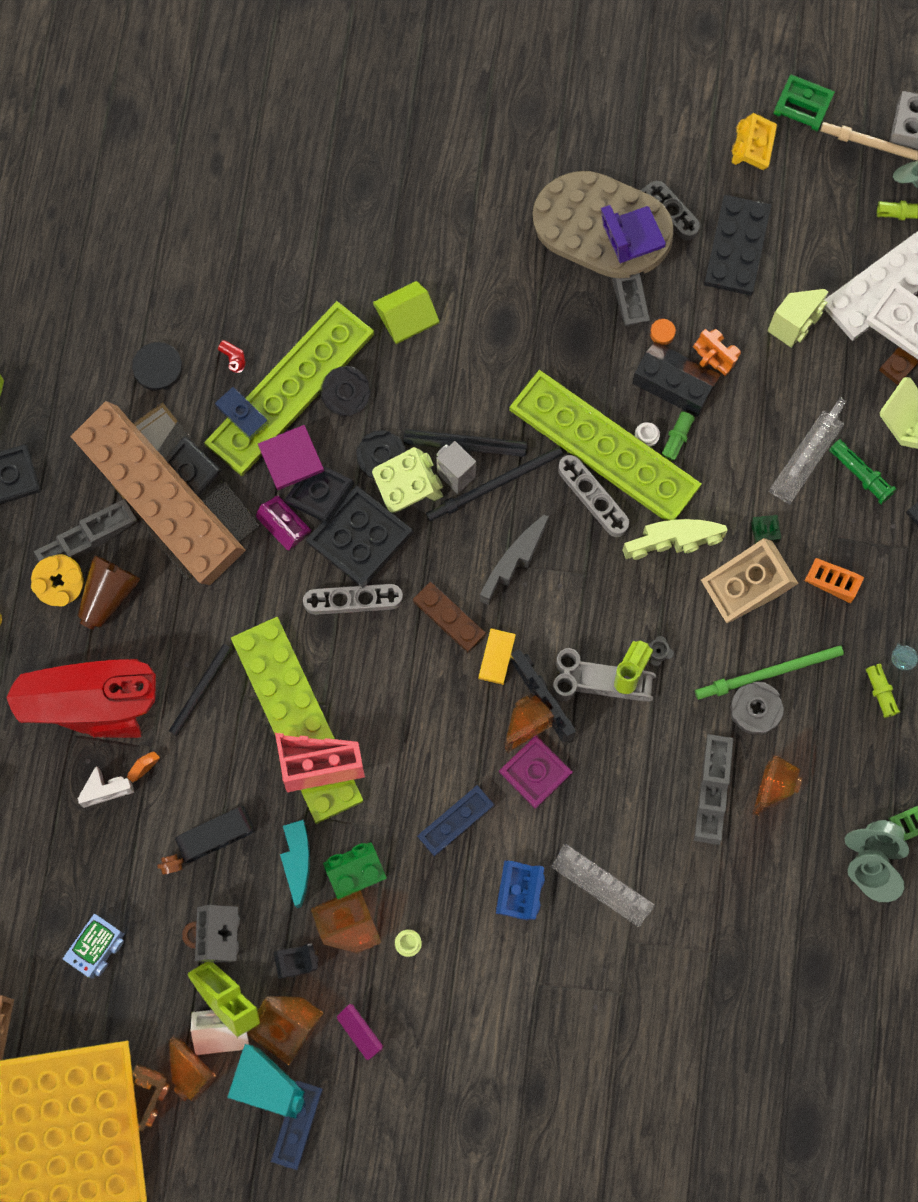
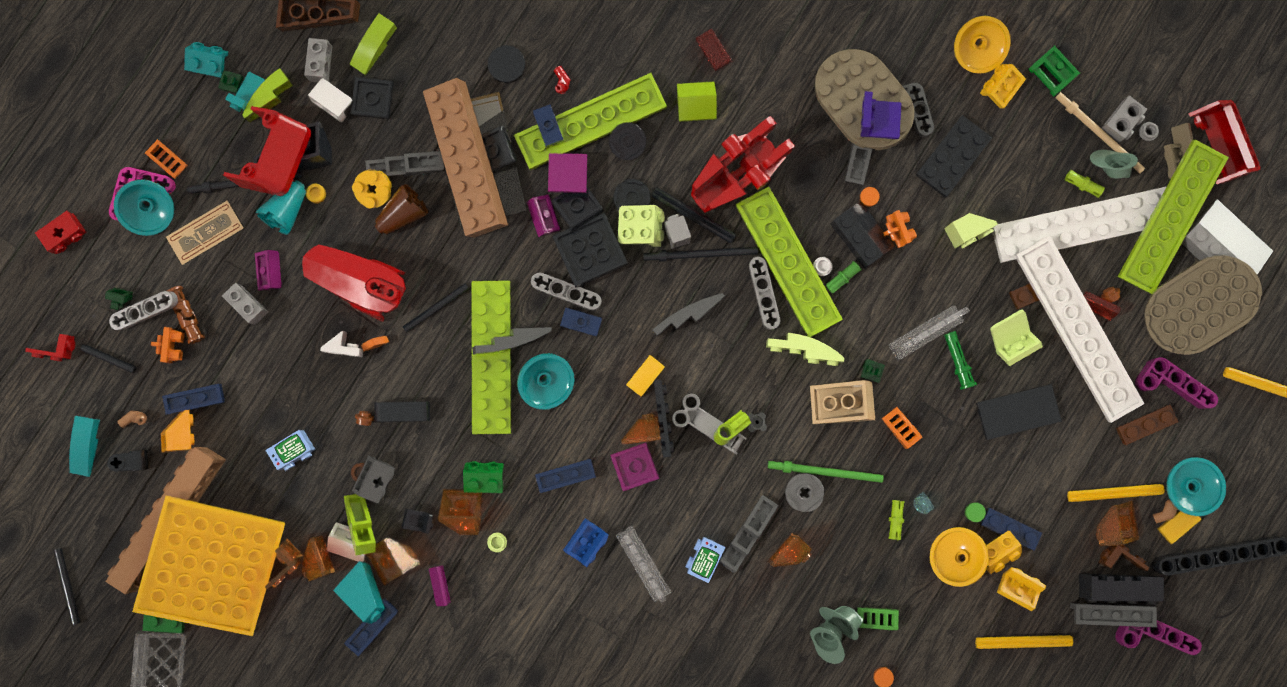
camera: 25 degrees right, 10 degrees up
coral wedge [275,733,365,792] -> none
teal slope [280,820,310,908] -> none
reddish brown plate [413,581,486,653] -> none
none -> dark grey slope [472,327,551,355]
none -> teal dish [517,353,574,410]
none -> dark blue plate [560,308,602,337]
none -> brick [685,536,725,583]
none -> red piece [691,116,795,213]
none -> clear red tile [696,29,731,71]
none -> yellow dish [954,16,1010,73]

